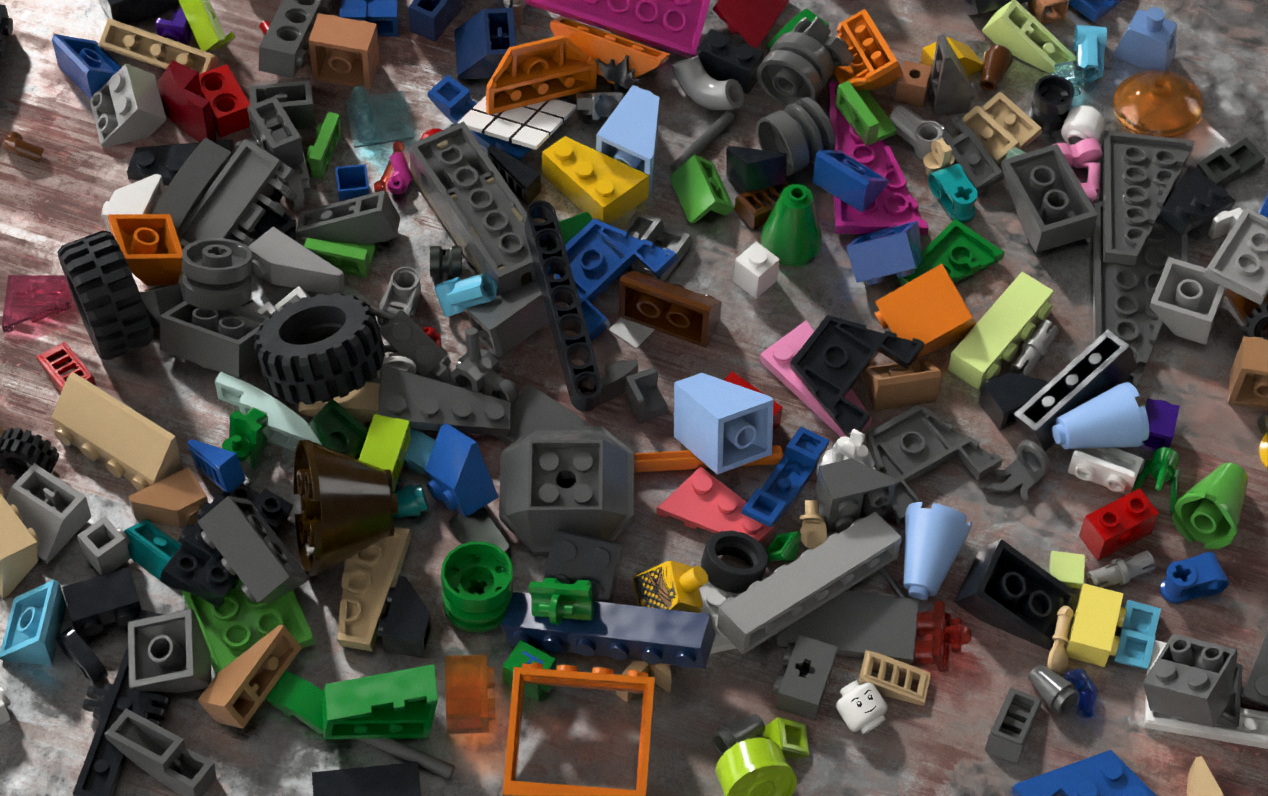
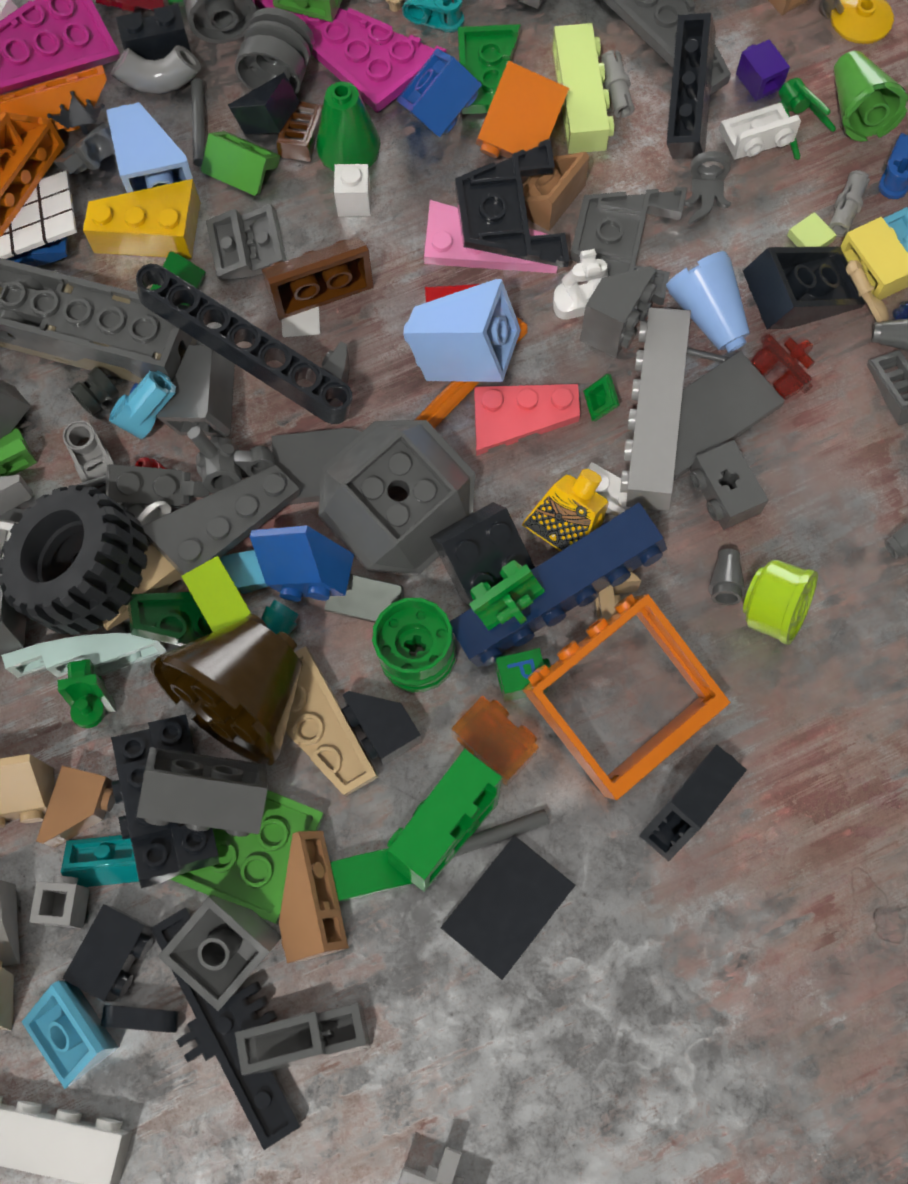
camera: 40 degrees left, 15 degrees up
blue slope [187,439,246,493] -> none
black slope [487,145,541,205] -> none
blue wing [555,219,679,342] -> none
dark grey panel [625,367,668,423] -> none
black tyre [701,530,768,594] -> none
blue slope [741,427,830,527] -> none
lime slope [763,717,809,758] -> none
tan piece [799,500,827,549] -> none
blue slope [812,150,890,213] -> none
white head [836,680,888,734] -> none
tan slope [858,650,931,706] -> none
black slope [979,372,1049,431] -> none
light blue cone [1052,382,1149,449] -> none
red brick [1079,488,1159,561] -> none

